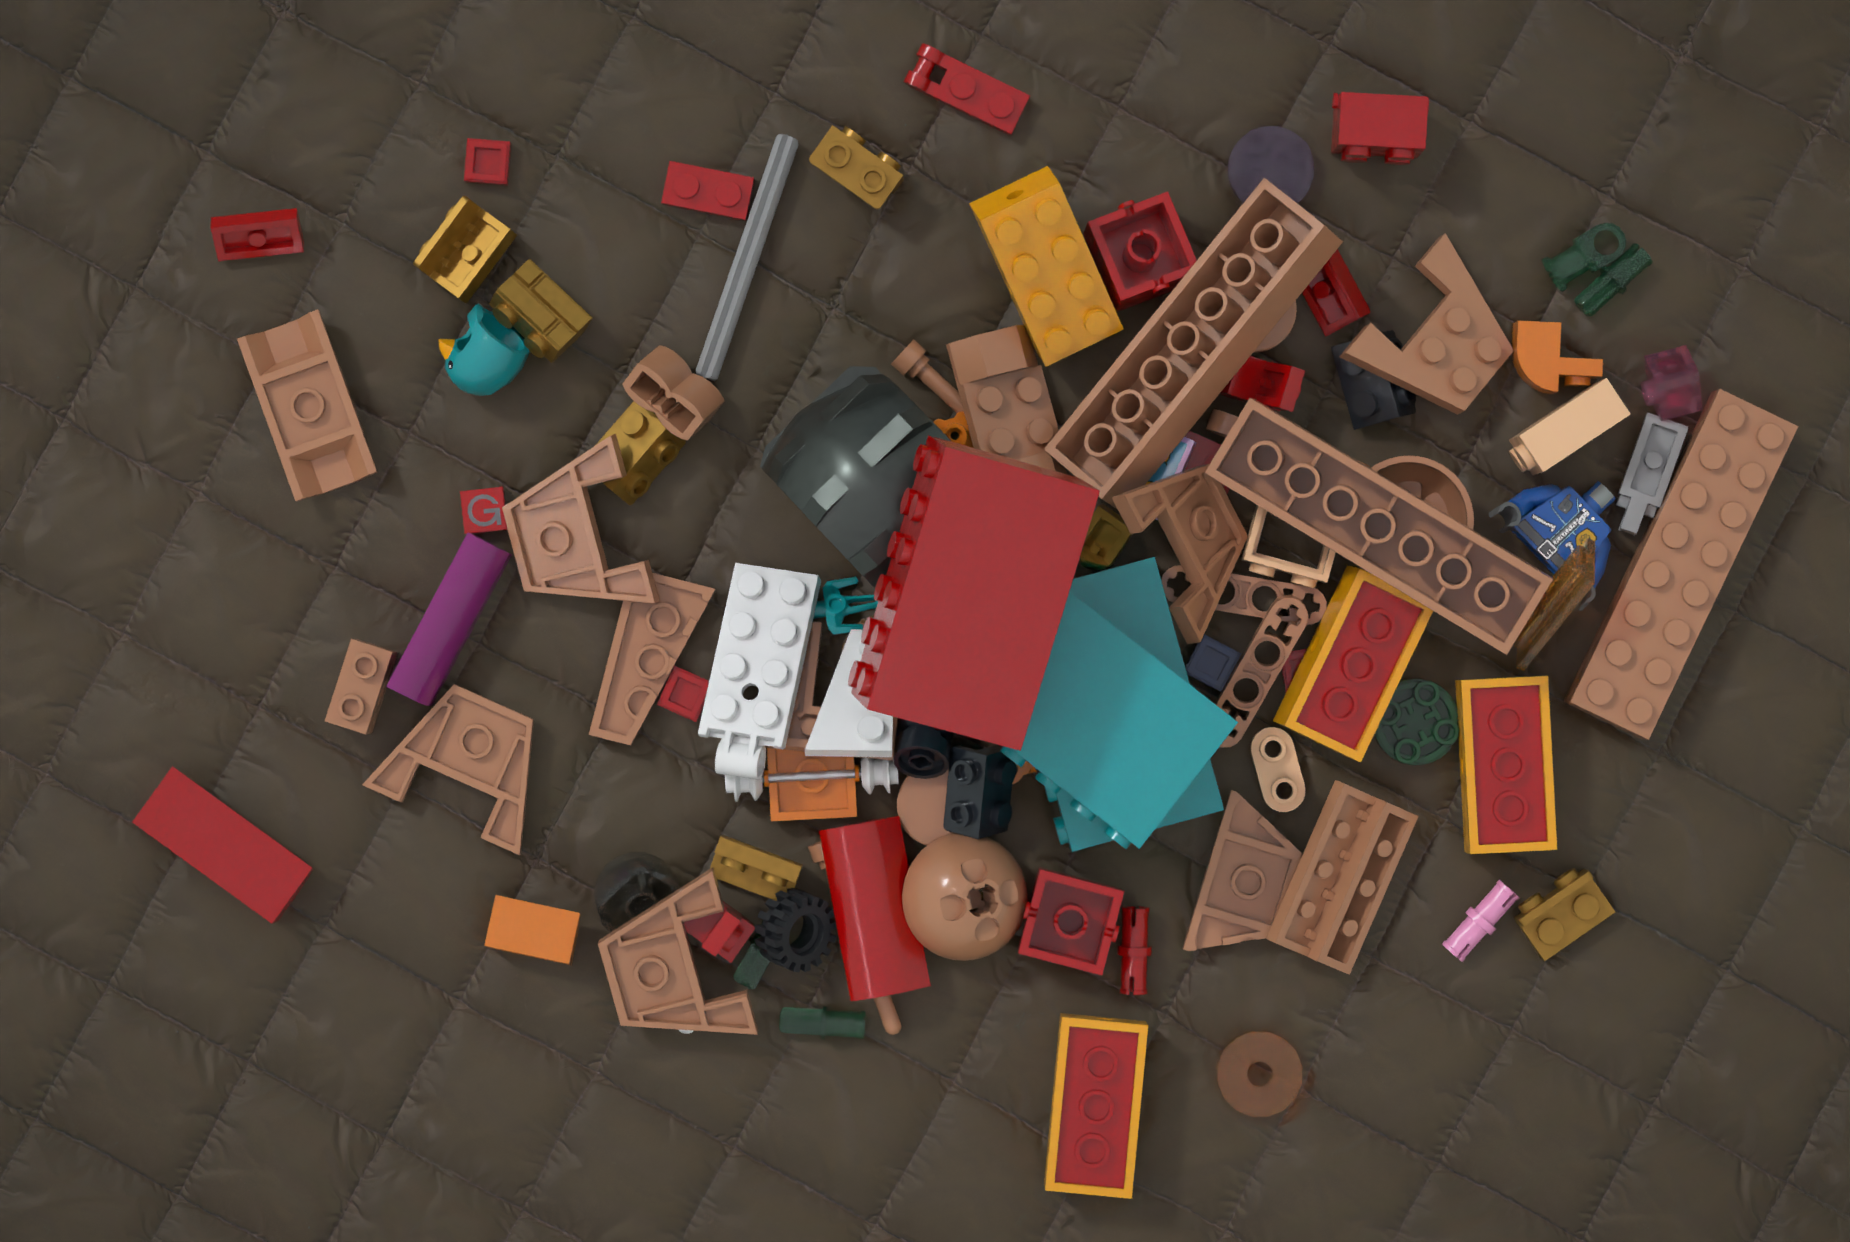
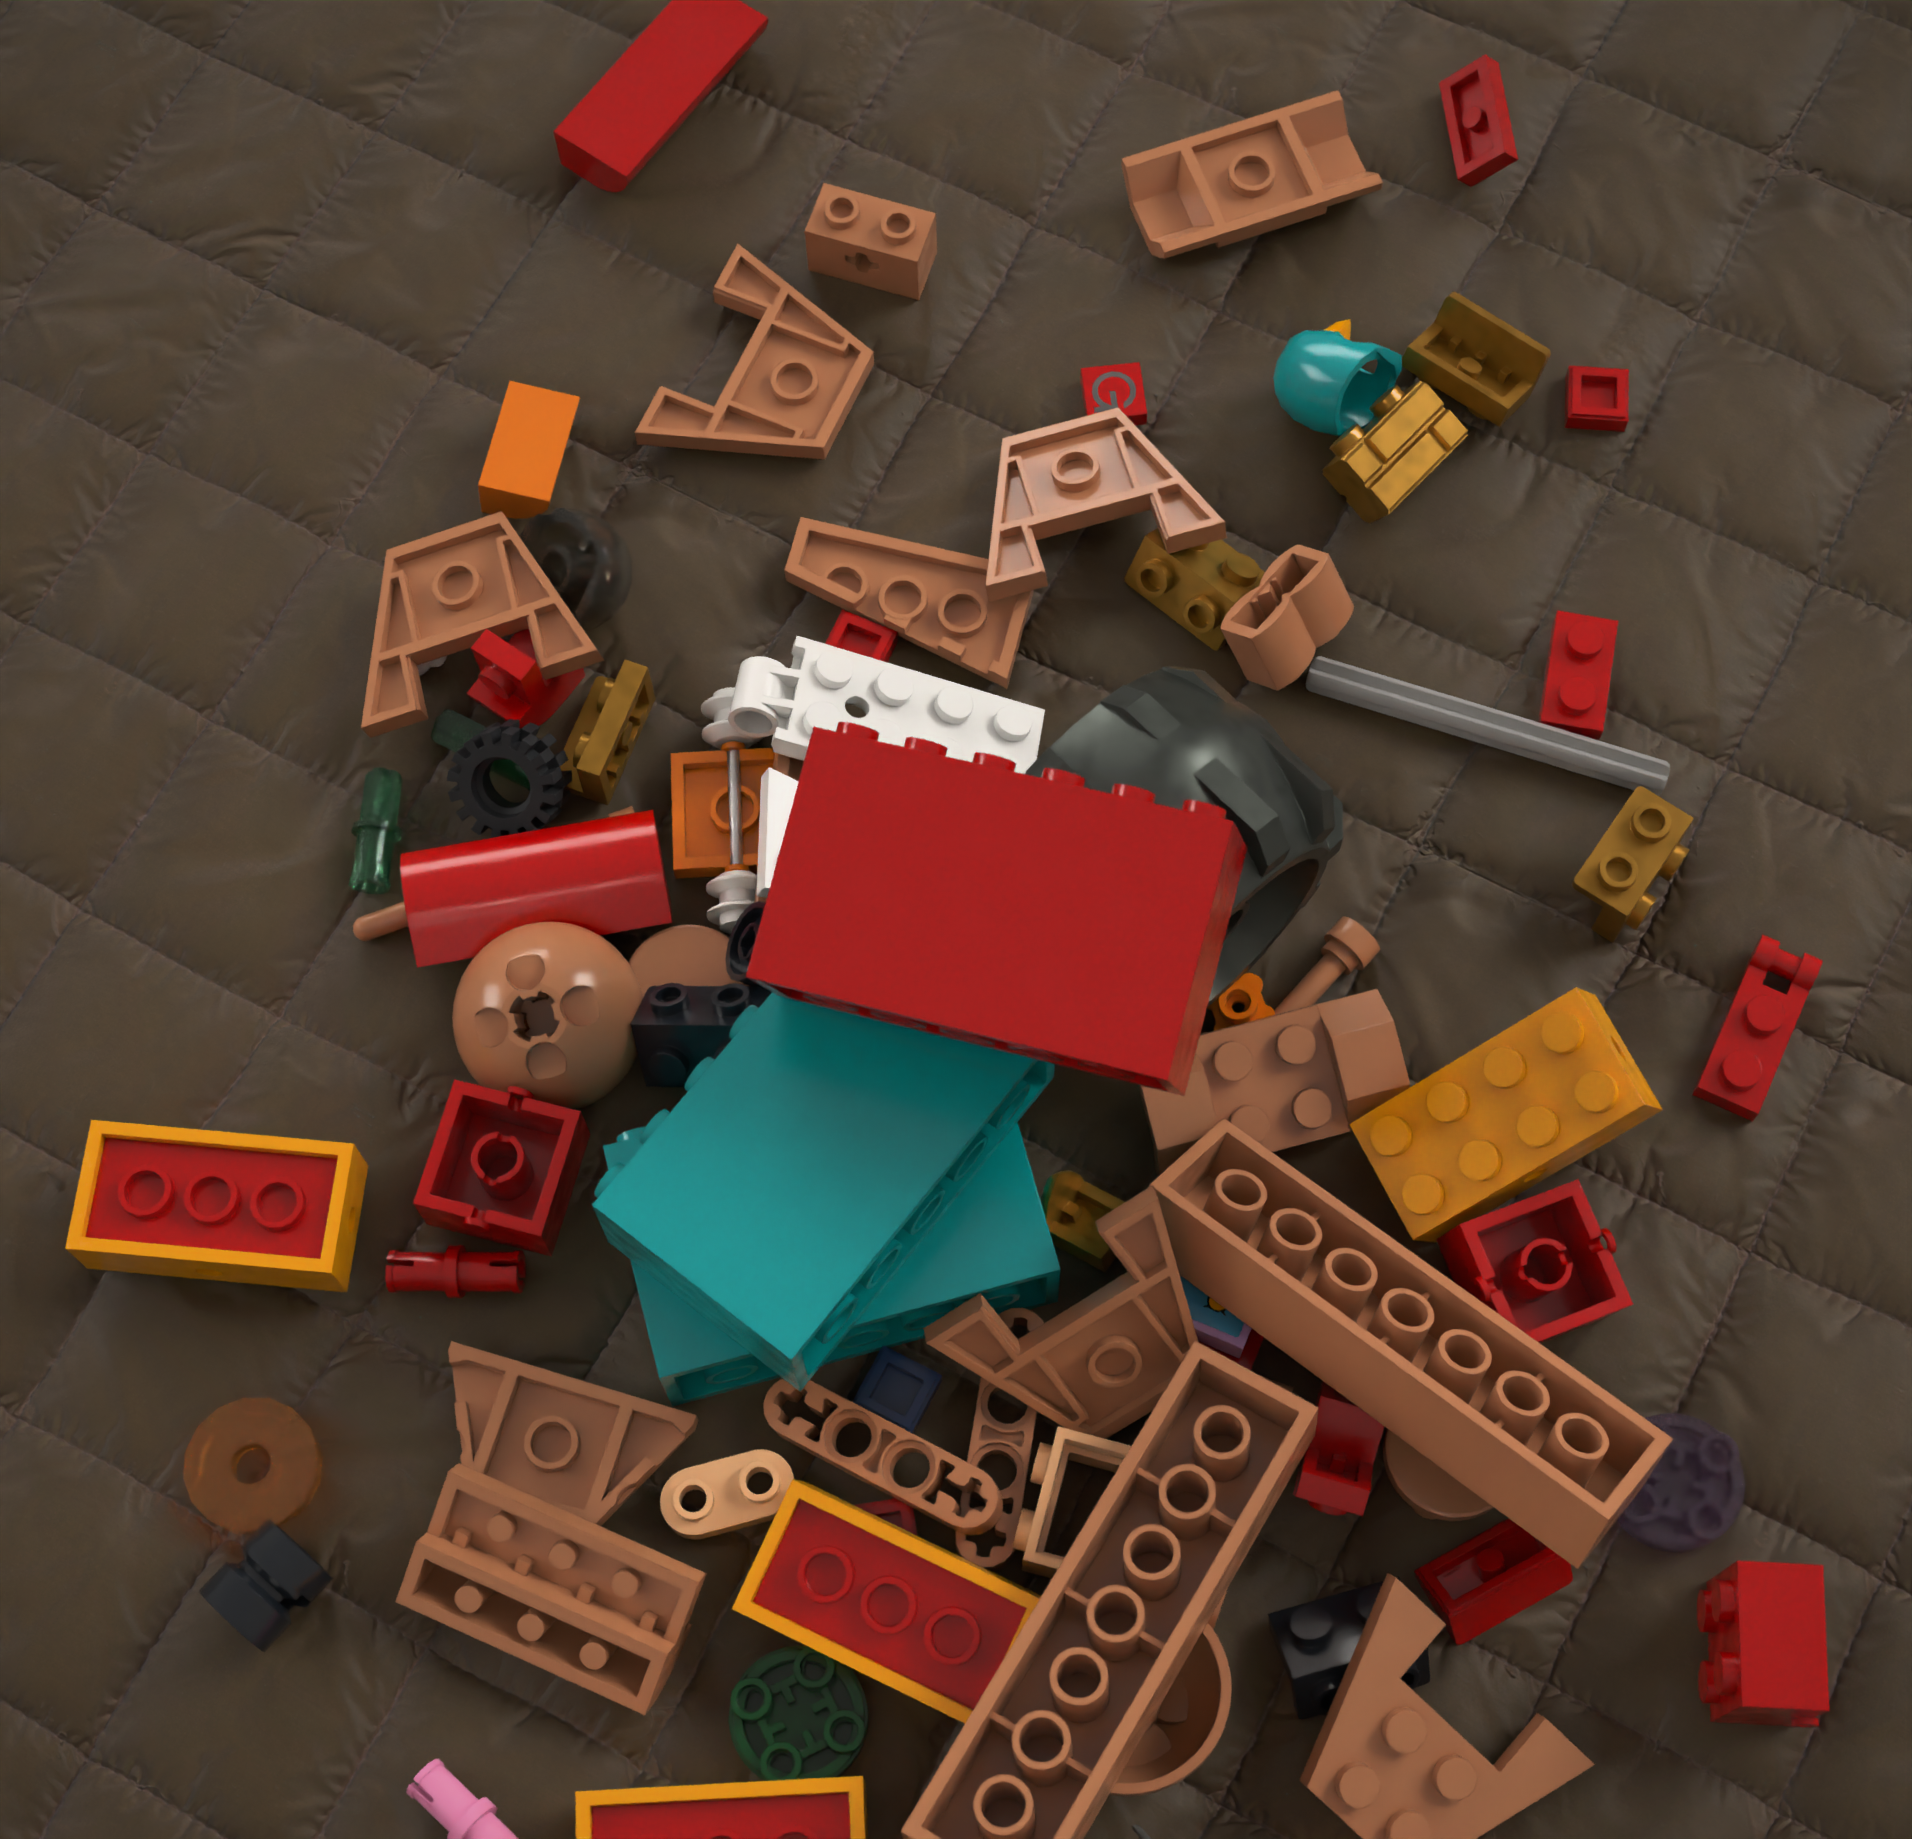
camera: 90 degrees right, 20 degrees down
magenta brick [386,533,512,706] -> none
none -> black wheel [199,1518,333,1652]

